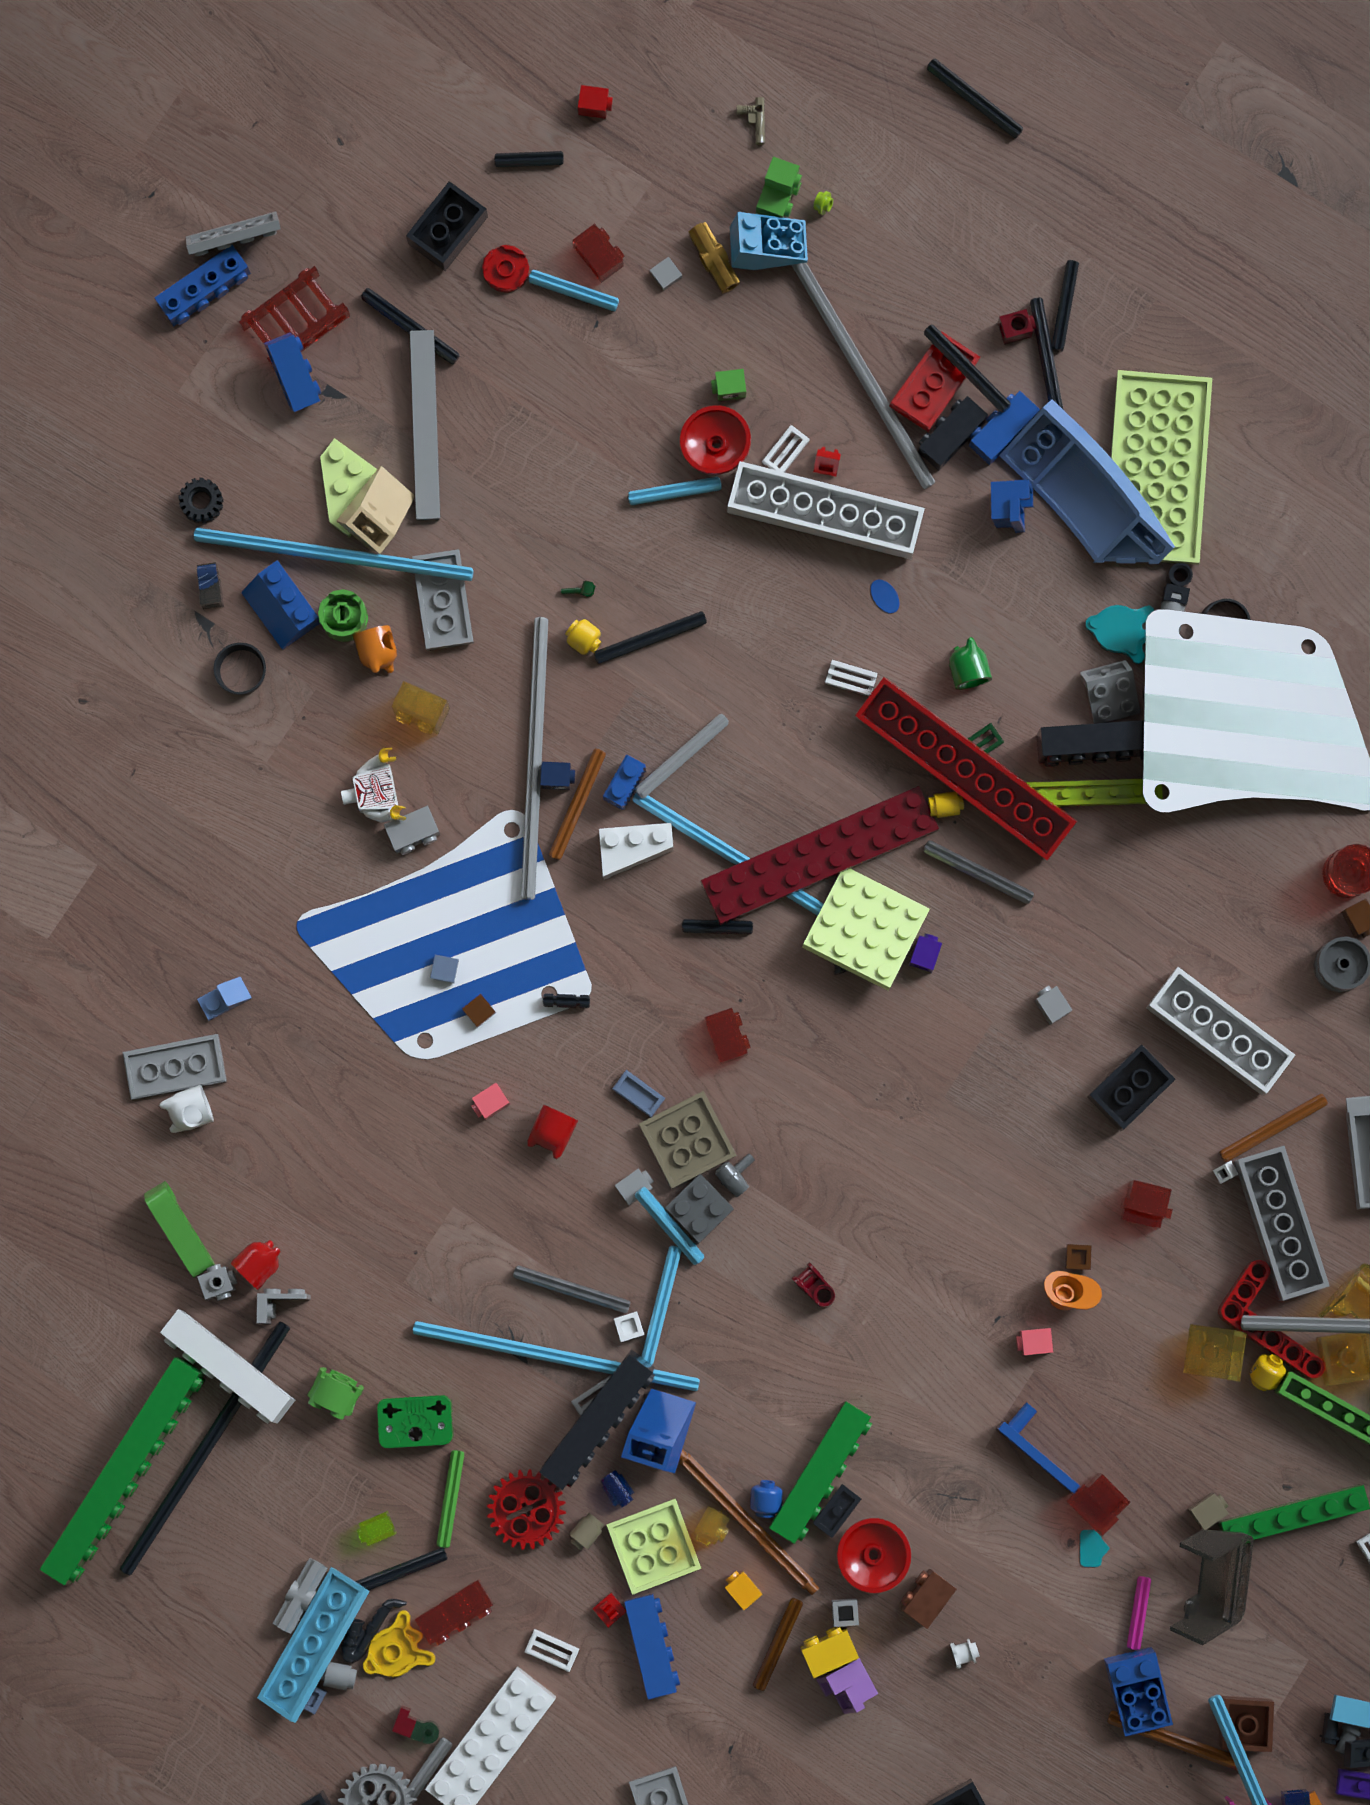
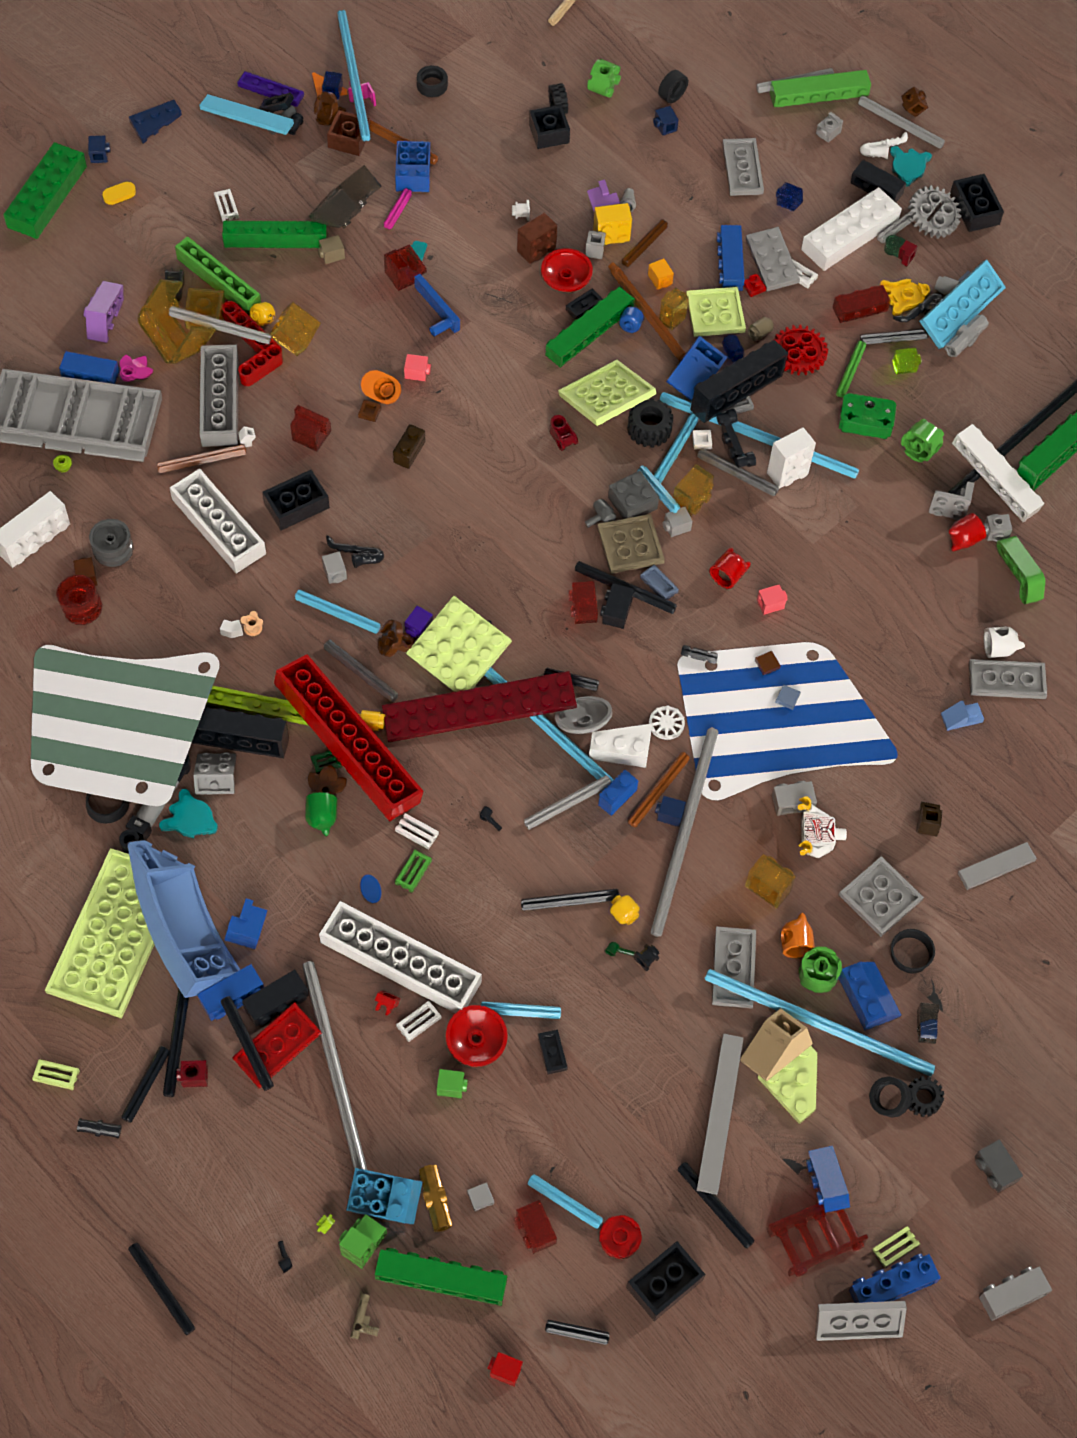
camera: 170 degrees left, 20 degrees down
none -> yellowish green tile [32,1059,80,1090]
none -> black pin [77,1118,122,1138]
none -> white piece [220,619,243,638]
none -> light nougat brick [241,611,263,636]
none -> black hand [278,1241,293,1273]
none -> medium azure axle [295,590,381,634]
none -> reddish brown plate [308,765,347,796]
none -> reddish brown tile [314,91,346,126]
none -> black piece [326,535,384,568]
none -> green brick [375,1248,508,1306]
none -> reddish brown tile [378,619,415,657]
none -> dark brown brick [393,424,426,469]
none -> bright green tile [395,850,432,893]
none -> black hand [480,806,502,831]
none -> black plate [538,1029,568,1075]
none -> light grey dish [555,696,612,734]
none -> yellowish green plate [558,360,656,426]
none -> black axle [575,561,677,614]
none -> black brick [600,584,634,629]
none -> light grey cone [620,188,636,212]
none -> black tyre [627,398,673,448]
none -> black brick [634,944,659,971]
none -> white wheel [649,705,685,740]
none -> clear yellow brick [673,464,714,517]
none -> black plate [716,408,756,468]
none -> light grey plate [746,227,800,291]
none -> white brick [767,427,816,488]
none -> clear blue brick [776,182,803,211]
none -> light grey plate [839,856,924,937]
none -> black tyre [869,1076,912,1118]
none -> yellowish green tile [872,1226,920,1268]
none -> dark brown brick [916,801,942,837]
none -> light grey tile [957,842,1037,890]
none -> dark grey brick [975,1139,1023,1193]
none -> light grey brick [979,1266,1052,1321]

